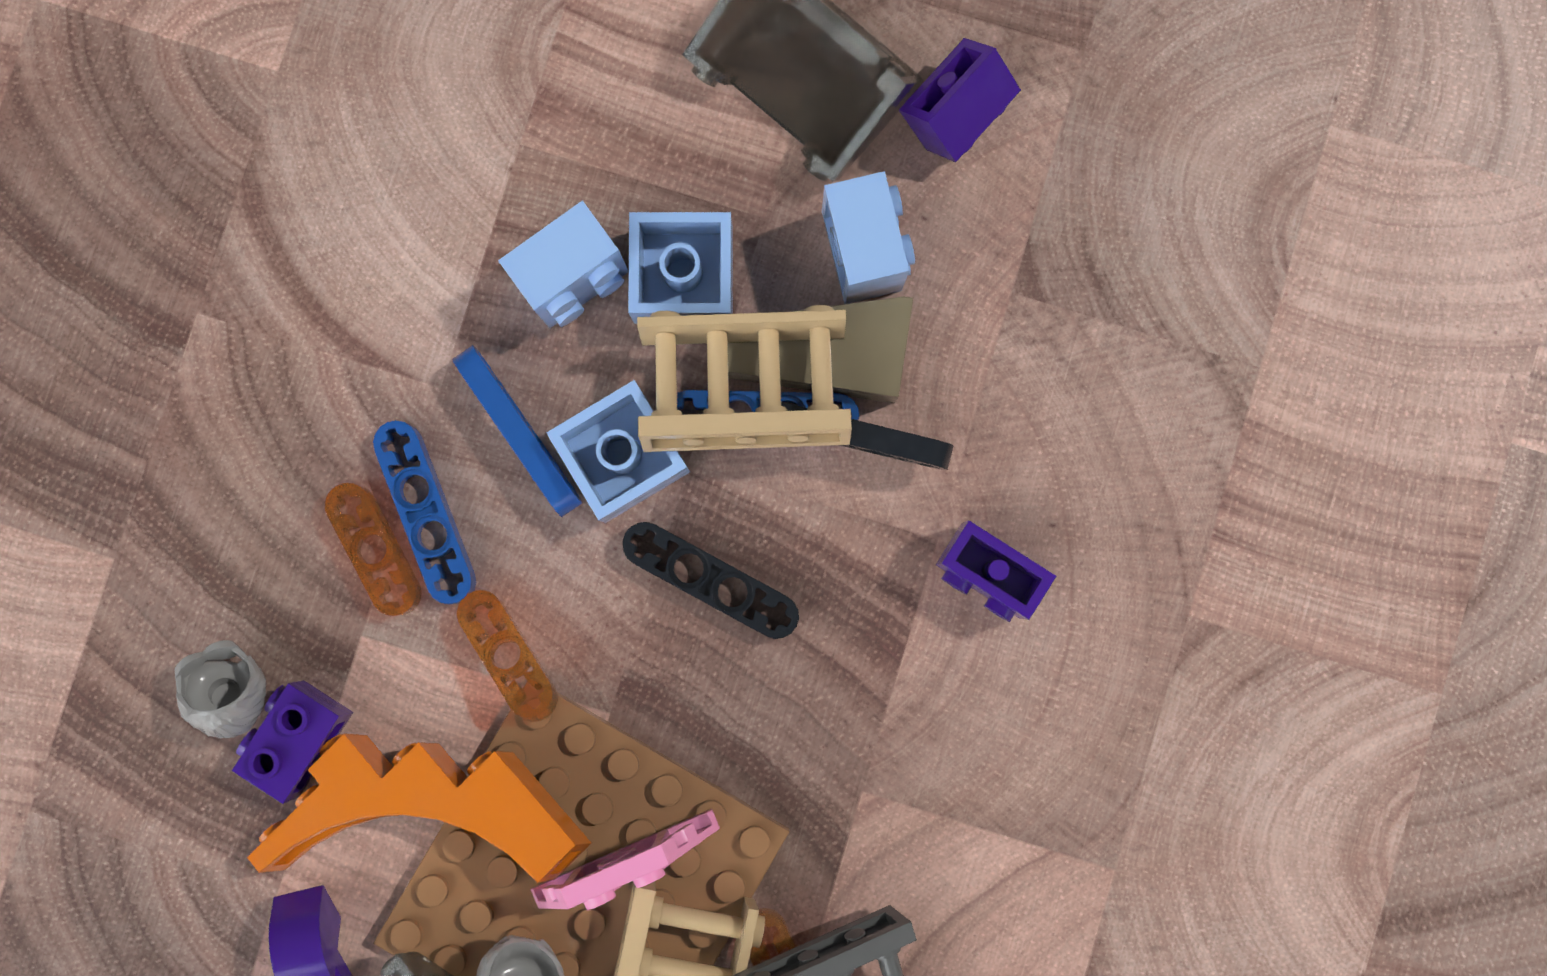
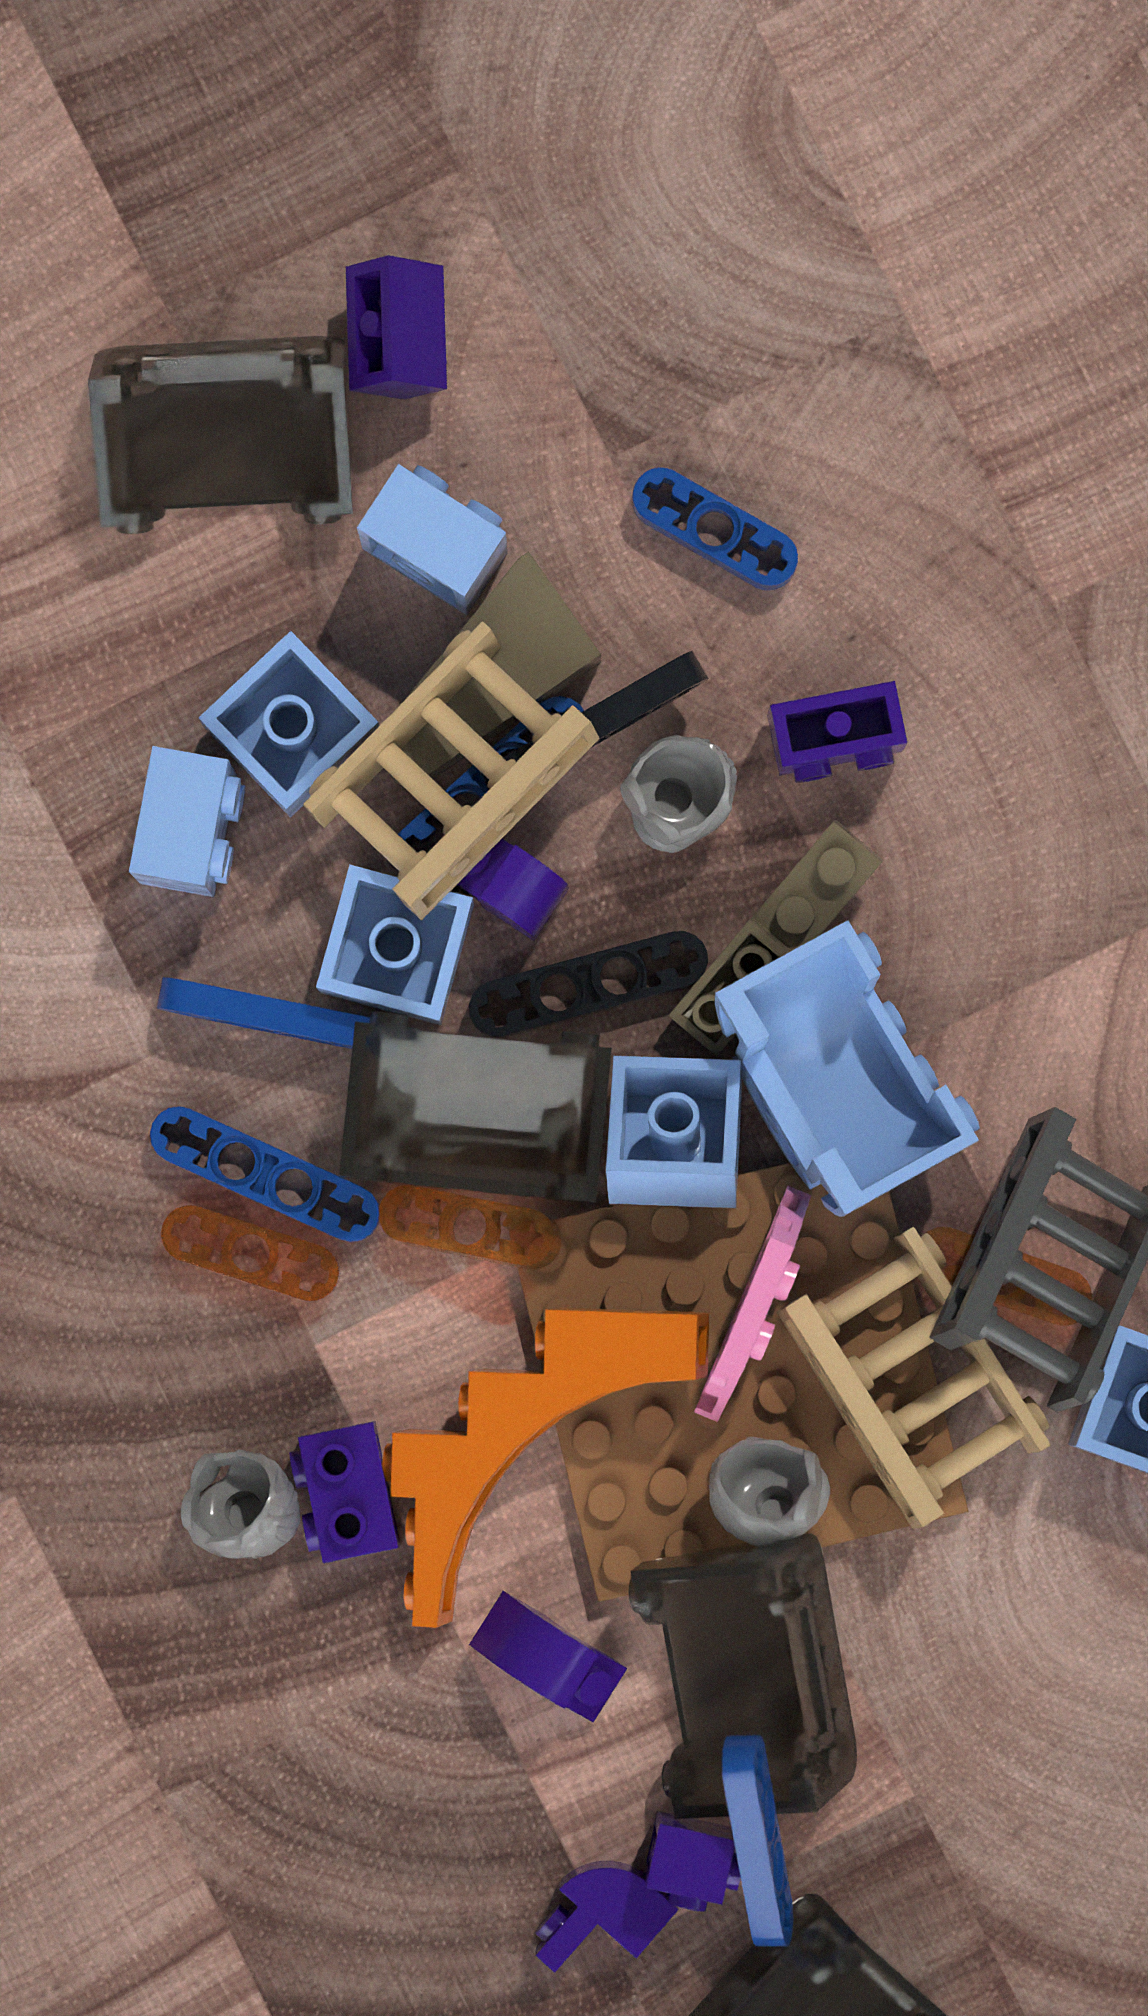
camera: 50 degrees left, 0 degrees up
none -> clear smoke windscreen [339,1012,612,1204]
none -> dark purple brick [456,839,569,941]
none -> light blue brick [606,1056,742,1208]
none -> light grey hair [620,735,738,853]
none -> blue beam [632,467,798,590]
none -> dark tan slope [668,820,884,1057]
none -> light blue cylinder [715,920,980,1217]

